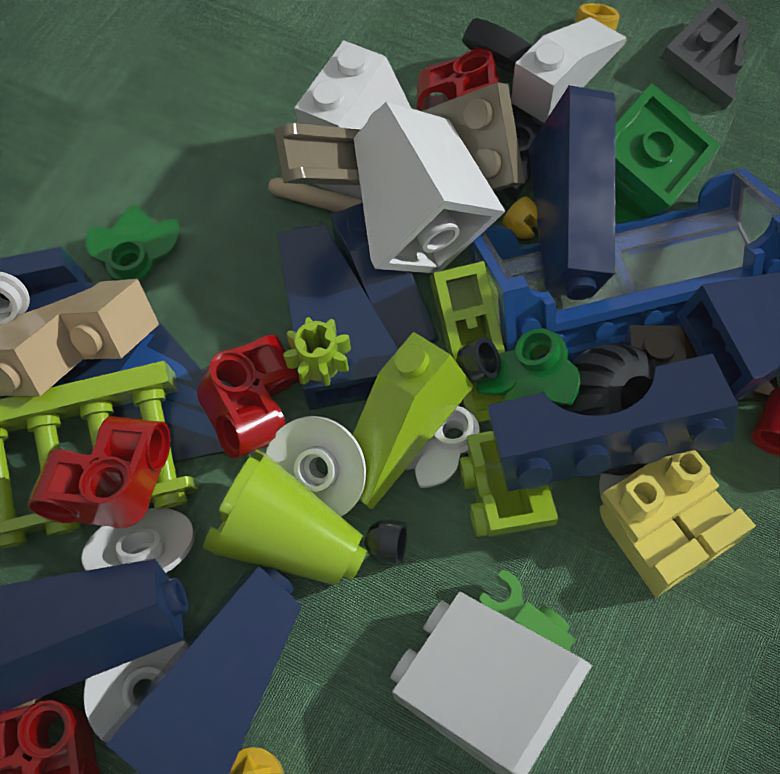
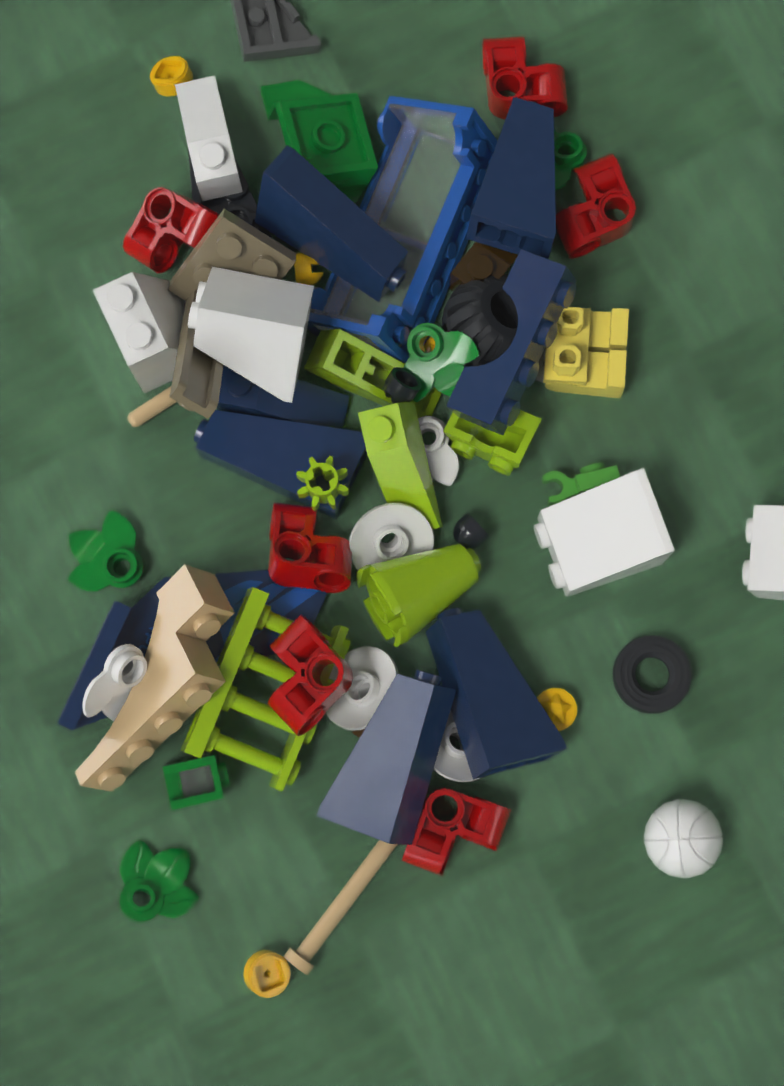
camera: 55 degrees left, 15 degrees up
black tyre [462,18,532,74] -> none

